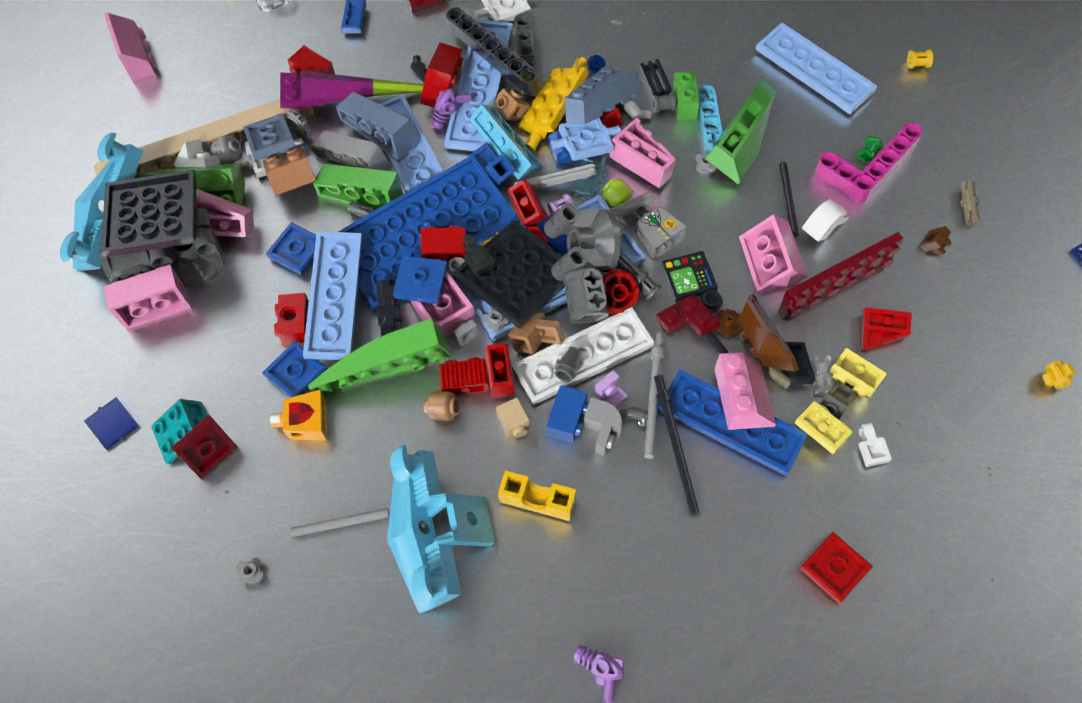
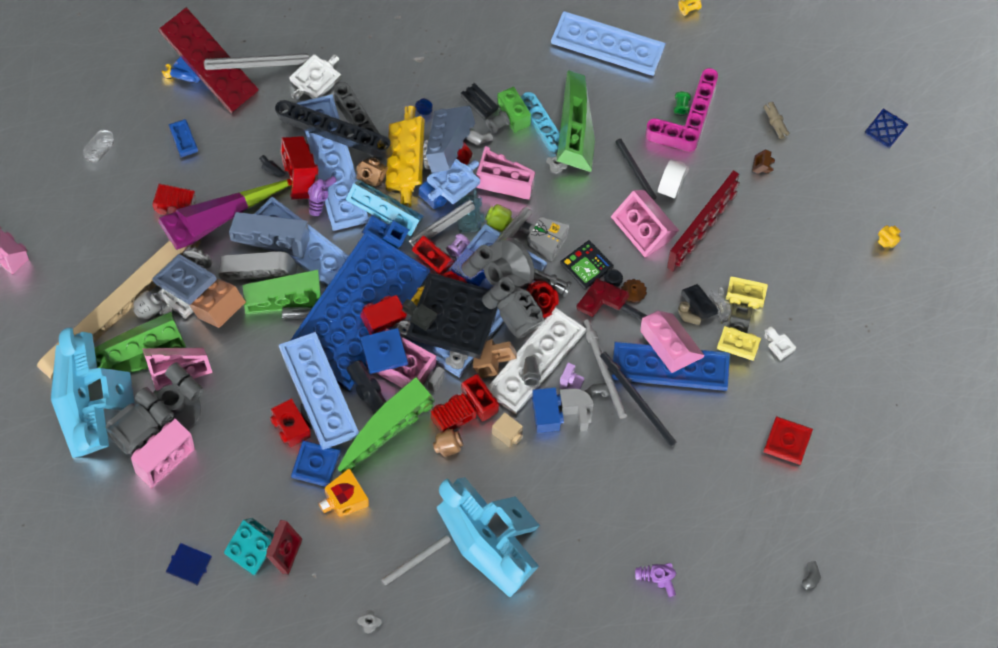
camera: 30 degrees left, 0 degrees up
black plate [101,169,196,258] -> none
white slope [174,139,220,168] -> none
blue plate [265,222,316,276] -> none
yellow arch [498,470,576,521] -> none
reddish brown wedge [739,293,799,372] -> none
red wing [861,307,912,352] -> none

